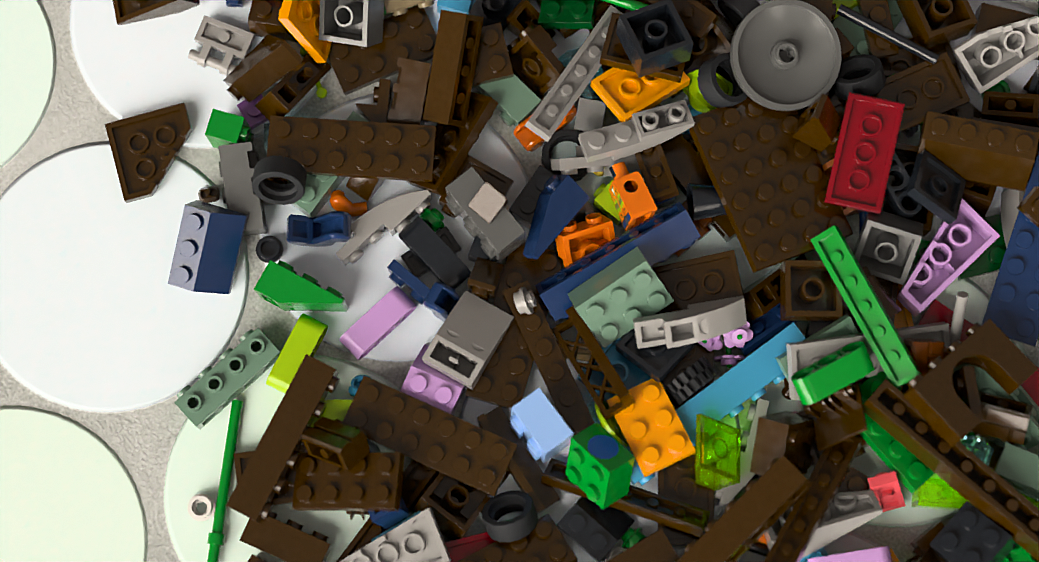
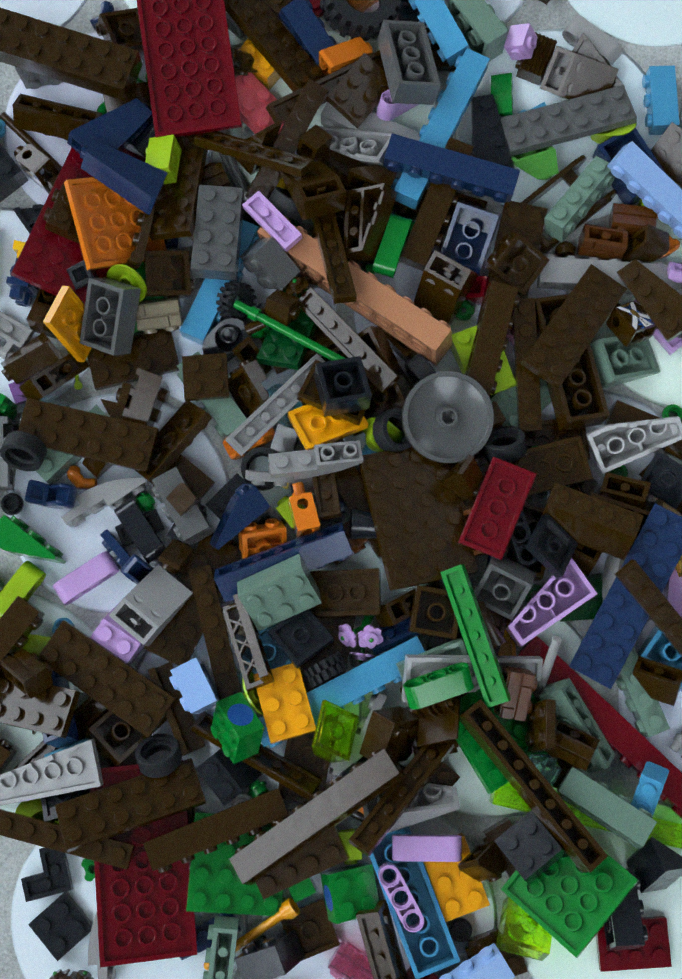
camera: 10 degrees right, 0 degrees up
dark brown brick [423,10,484,127] -> none
light grey plate [513,287,537,315] -> none
light grey slope [633,296,747,349] -> none
black bar [836,4,939,64] -> none
coral plate [867,471,906,512] -> none
dark brown arch [904,318,1038,447] -> none

